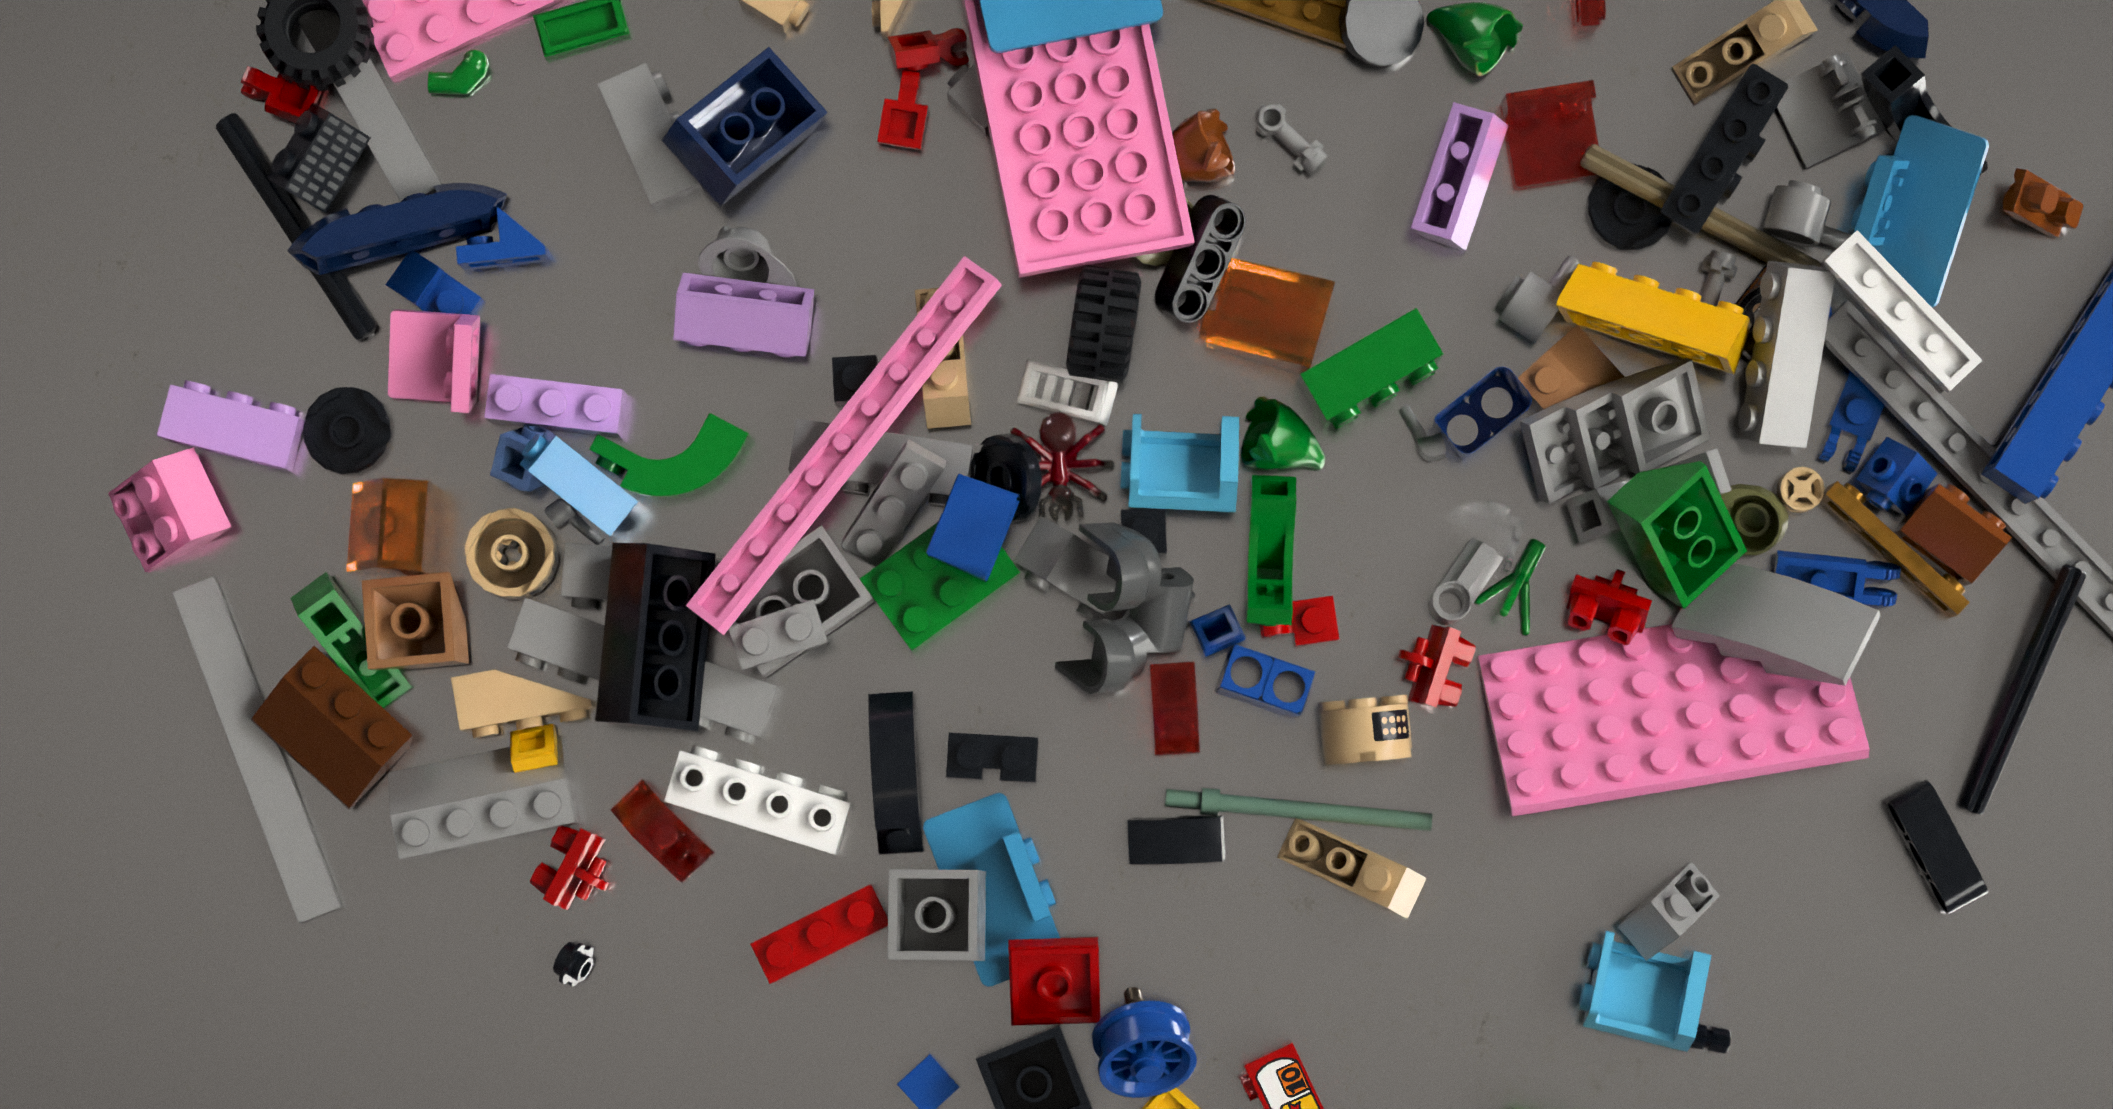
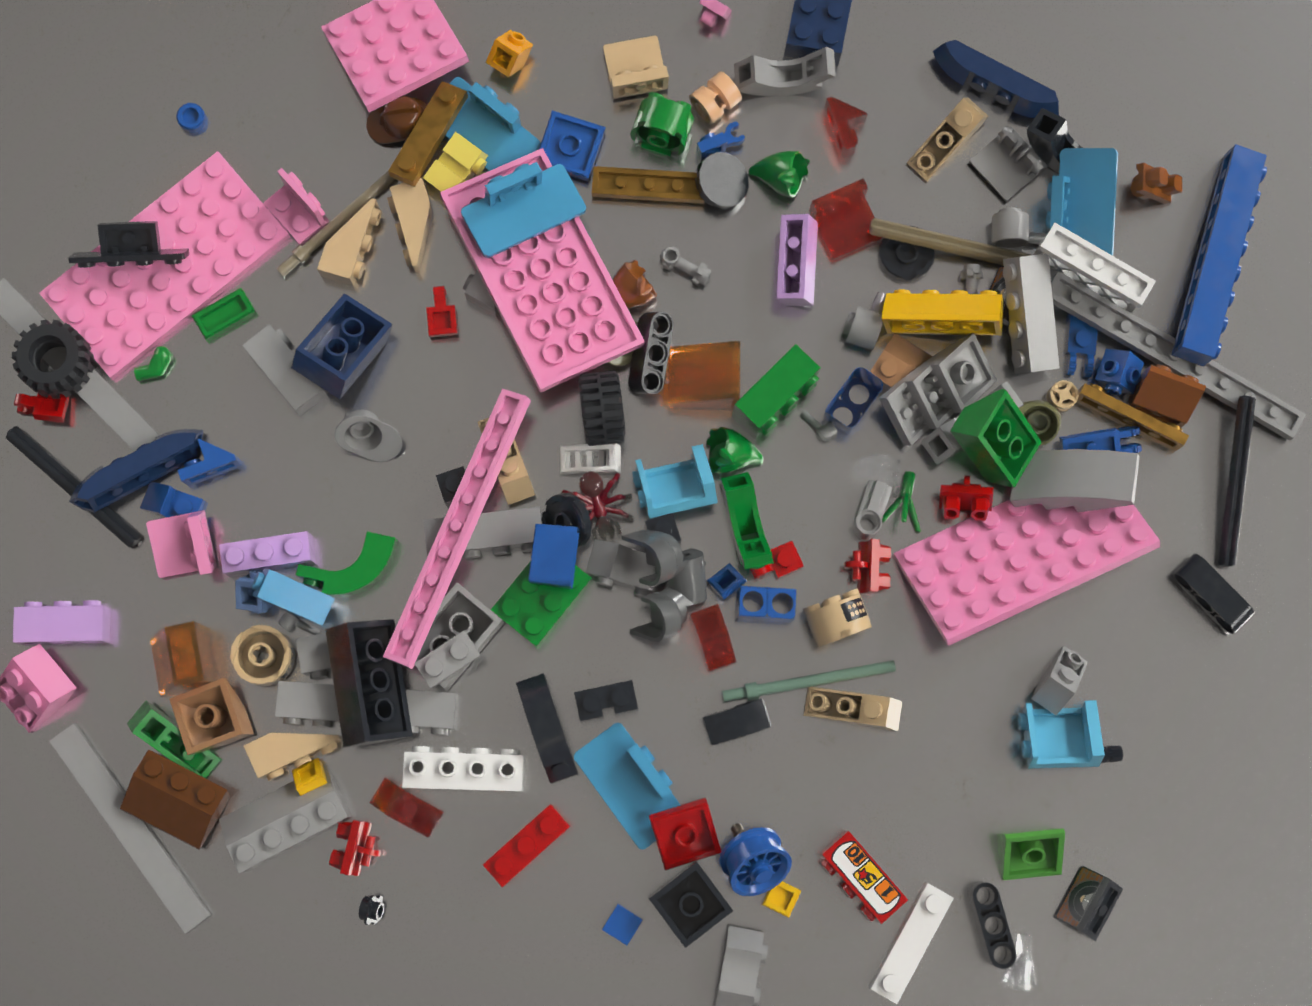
camera: 25 degrees left, 5 degrees down
black brick [267,103,371,214] -> none
black tile [303,387,393,475] -> none
lavender brick [673,273,815,358] -> none
light grey plate [840,439,947,566] -> none
red plate [888,28,969,71] -> none
light grey brick [888,869,986,961] -> none
black bracket [1660,64,1788,235] -> none

